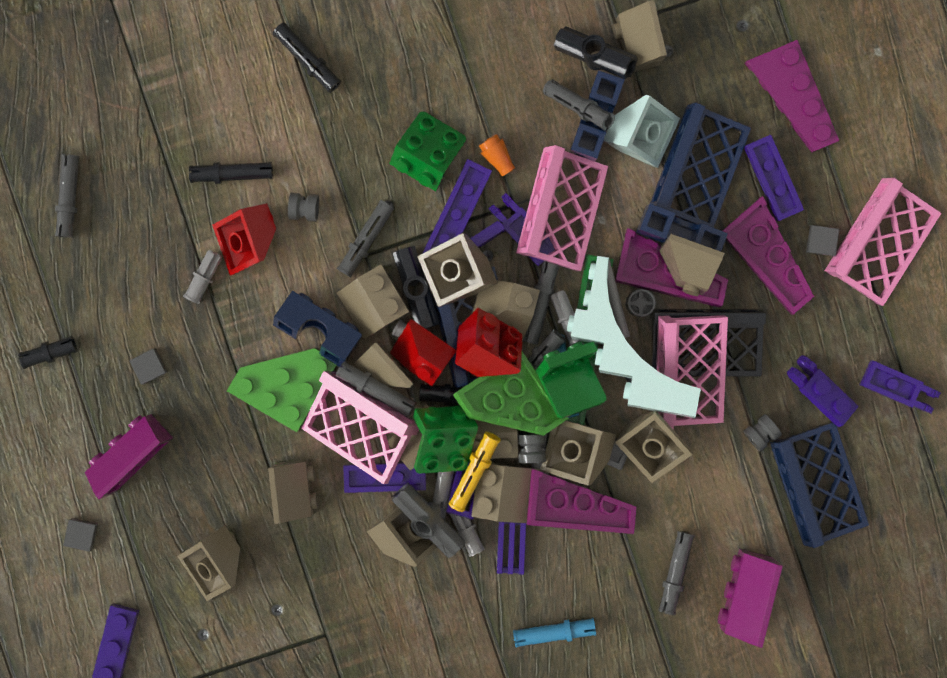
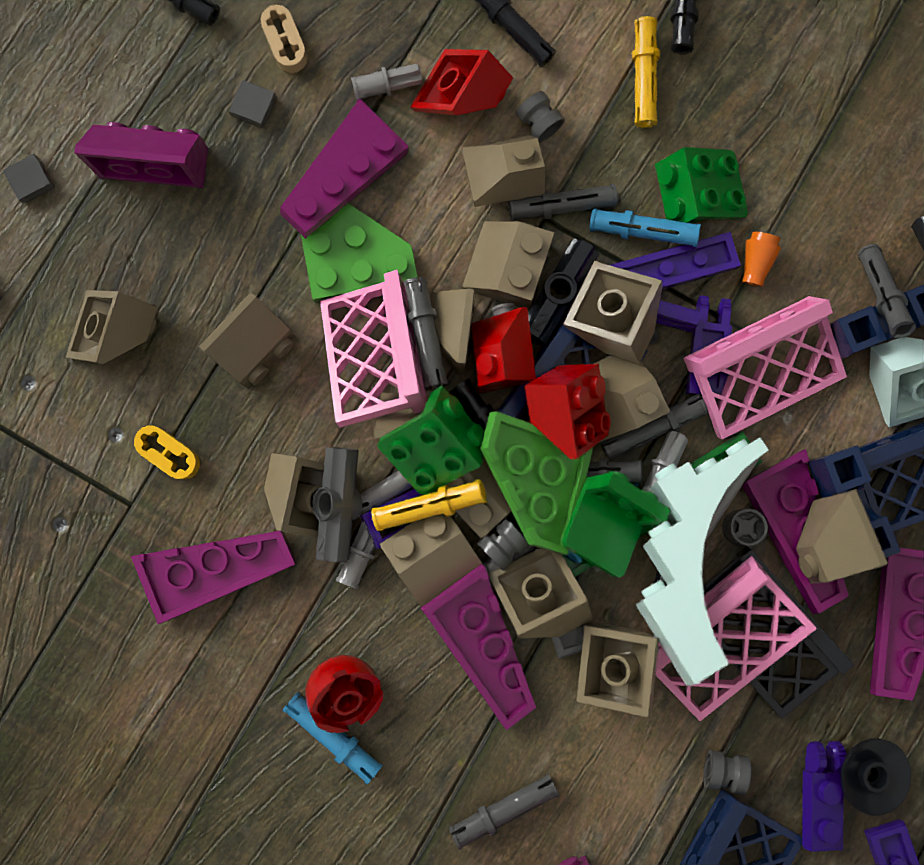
camera: 50 degrees right, 5 degrees down
dark blue arch [273,290,362,368] -> none
dark purple plate [343,463,427,493] -> none
dark purple tile [497,522,526,575] -> none
none -> magenta wing [131,531,297,624]
none -> yellow beam [134,426,200,480]
none -> tan beam [261,5,307,73]
none -> magenta wing [280,99,409,239]
none -> red cylinder [305,655,383,733]
none -> dark tan slope [462,135,545,207]
none -> dark azure pin [590,208,701,247]
none -> yellow pin [632,16,660,128]
none -> black dish [841,738,911,816]

